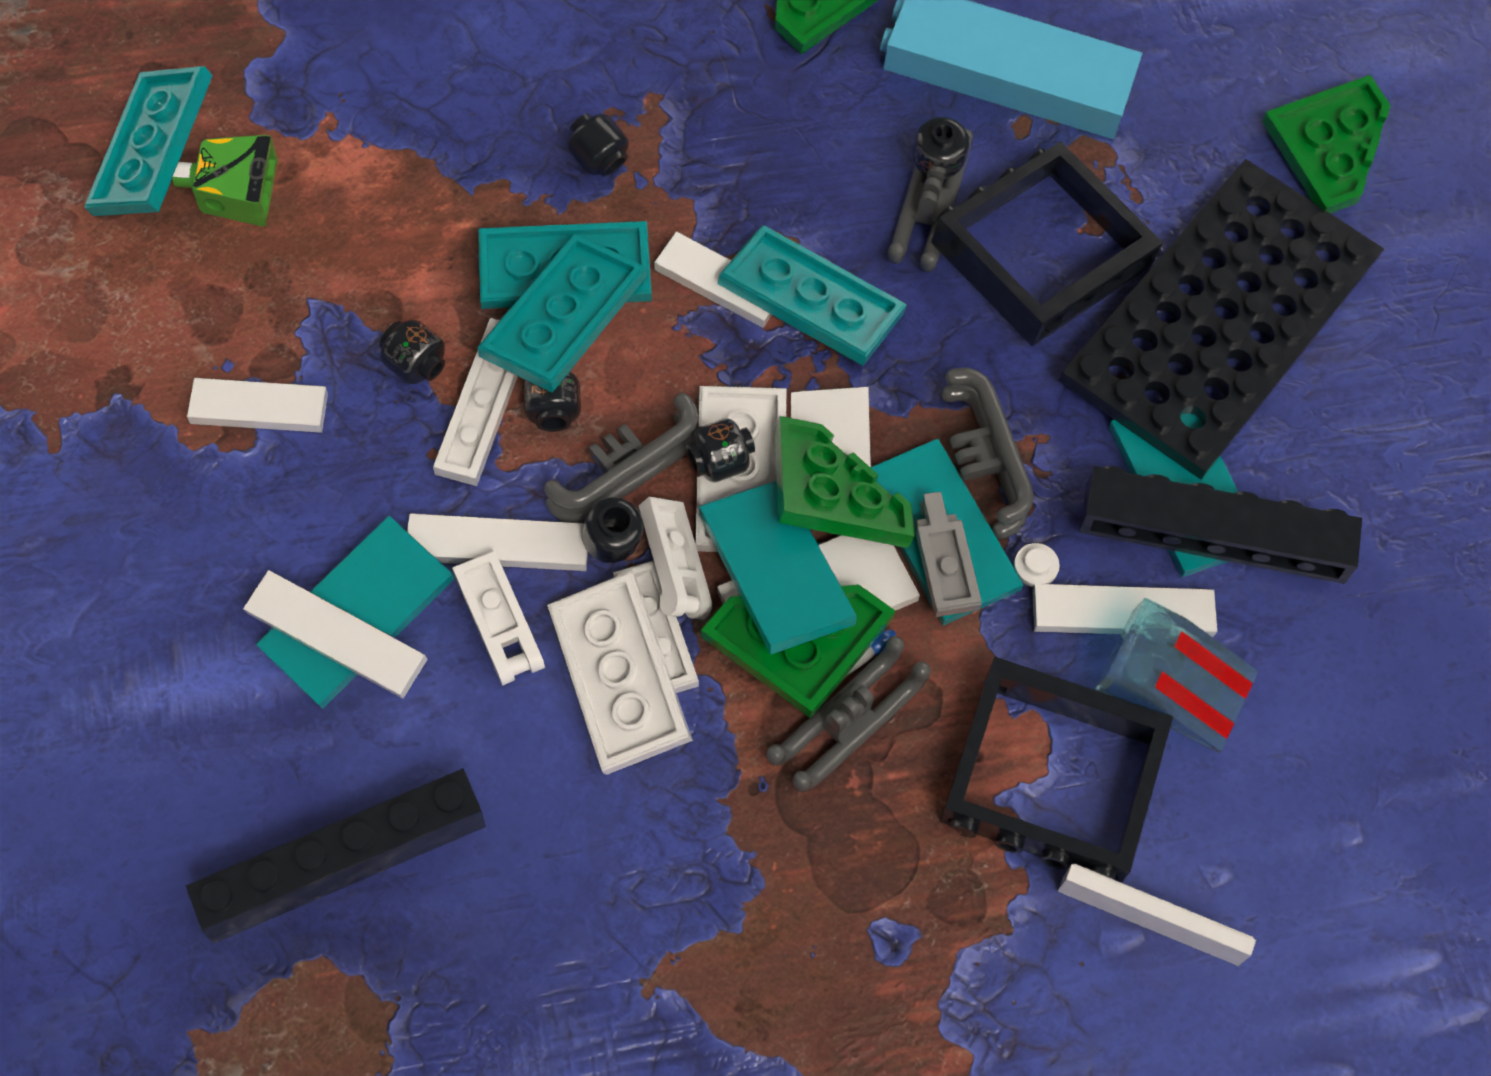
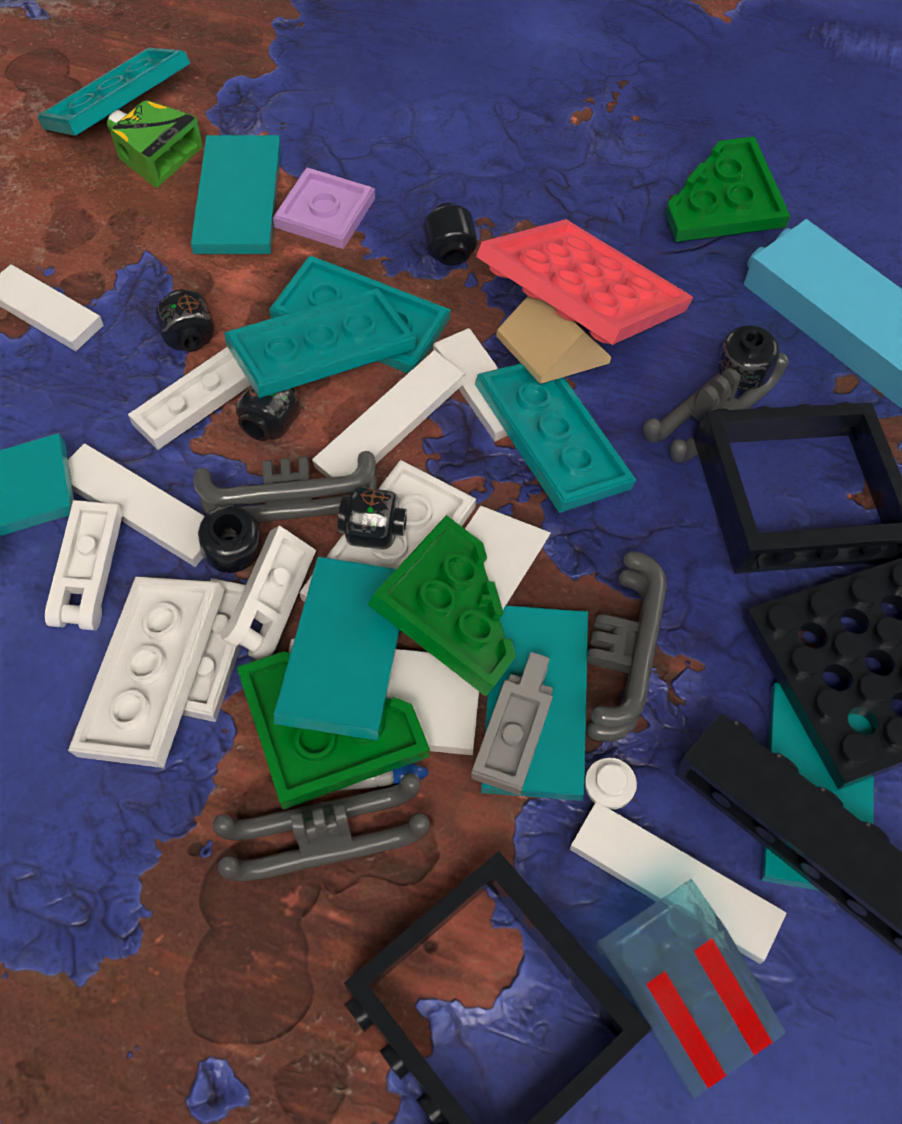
camera: 35 degrees right, 5 degrees down
none -> teal tile [191,135,282,254]
none -> lavender tile [273,167,375,249]
none -> white tile [312,350,466,478]
none -> coral plate [476,219,693,345]
none -> tan slope [496,296,611,384]

